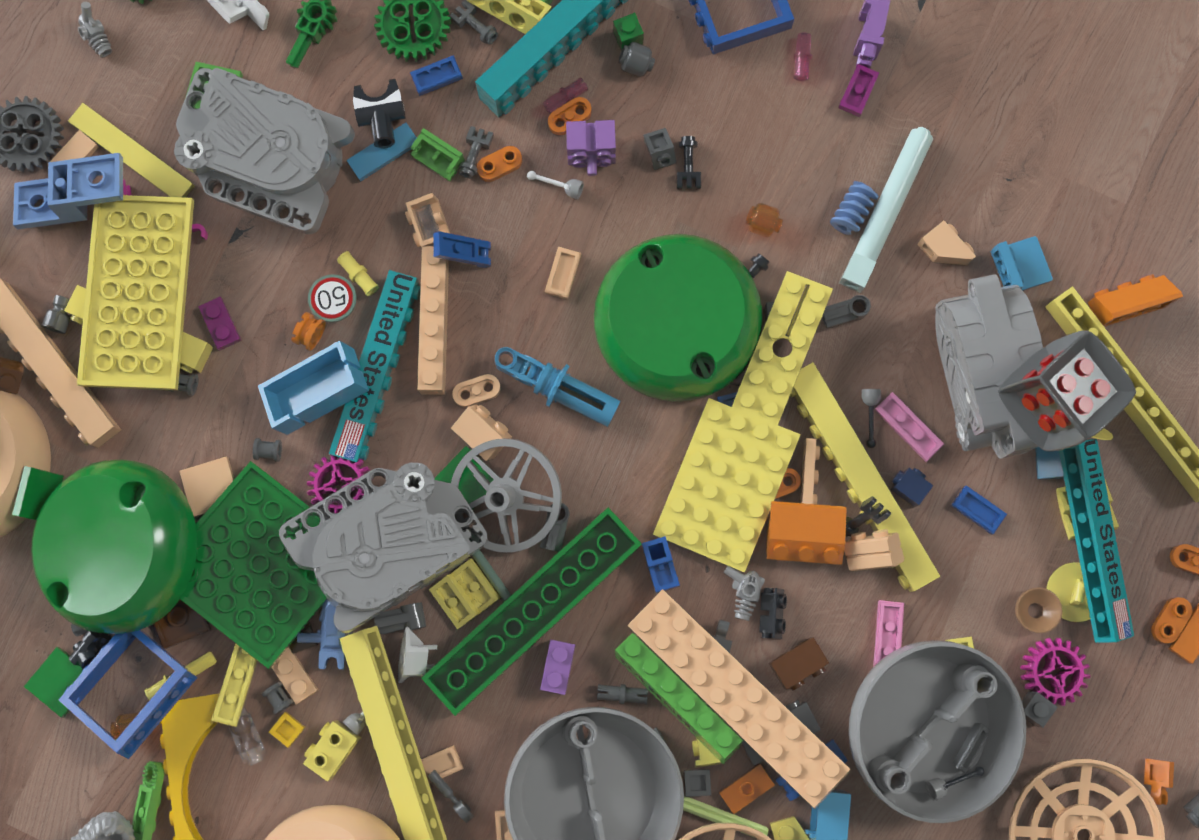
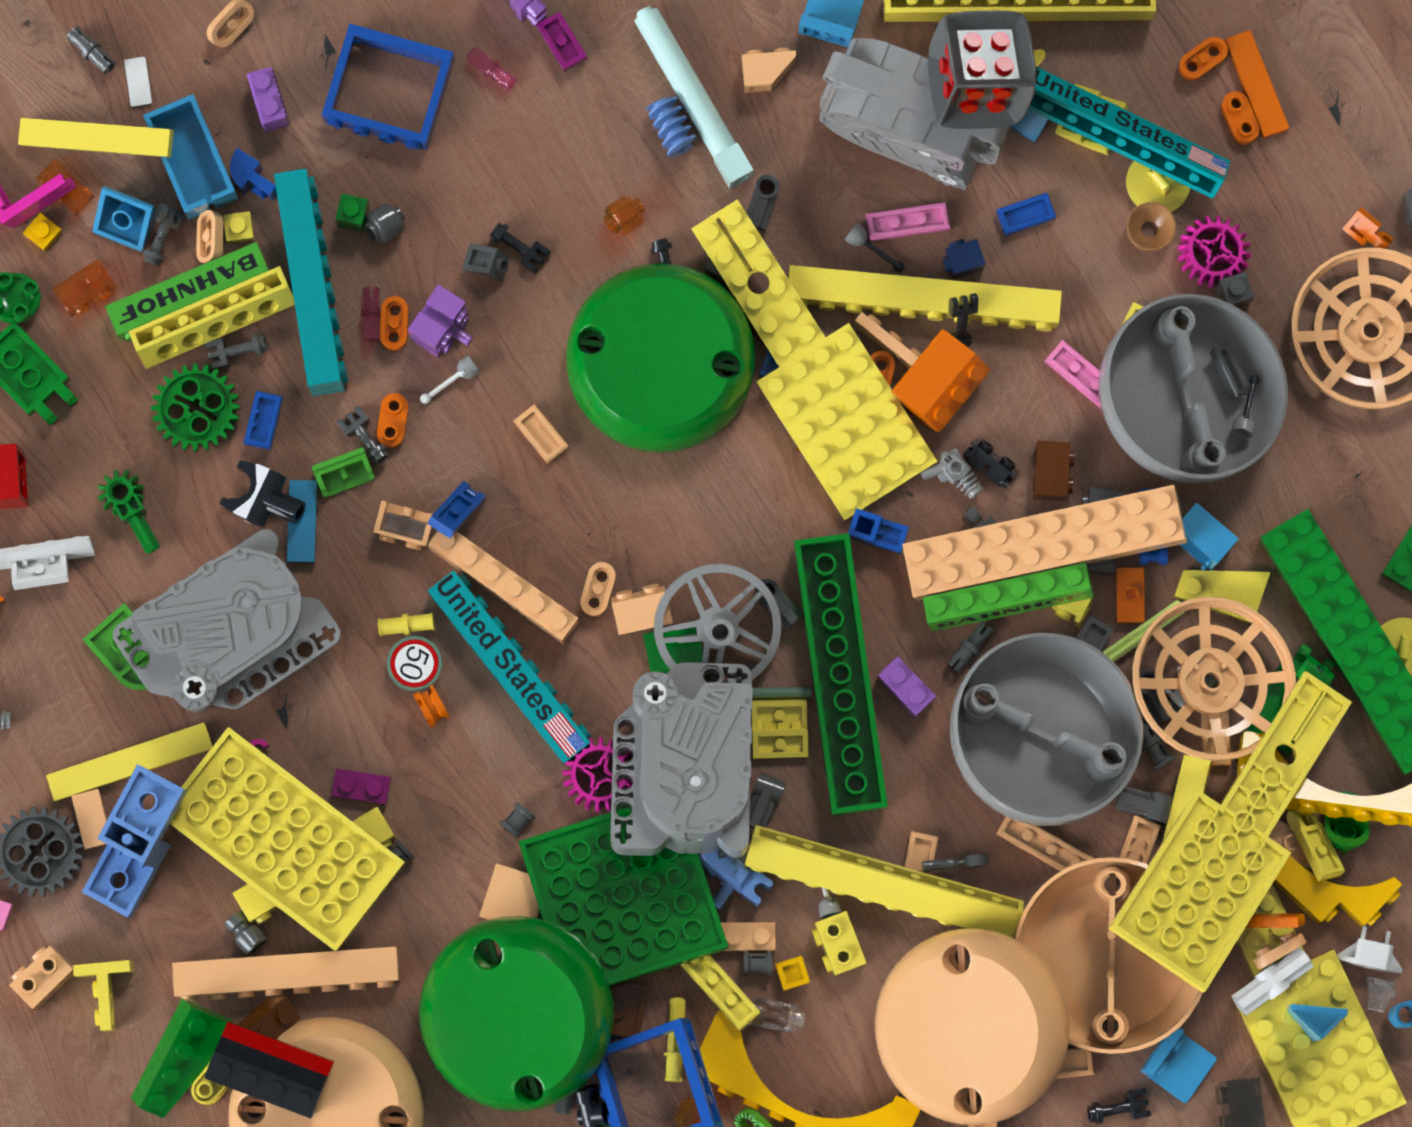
camera: 60 degrees left, 0 degrees up
green tile [12,466,64,520] -> none
dark azure piece [258,341,369,435] -> none
white piece [398,627,437,683] -> none
dark azure piece [495,347,620,427] -> none
light nougat brick [844,529,904,571] -> none

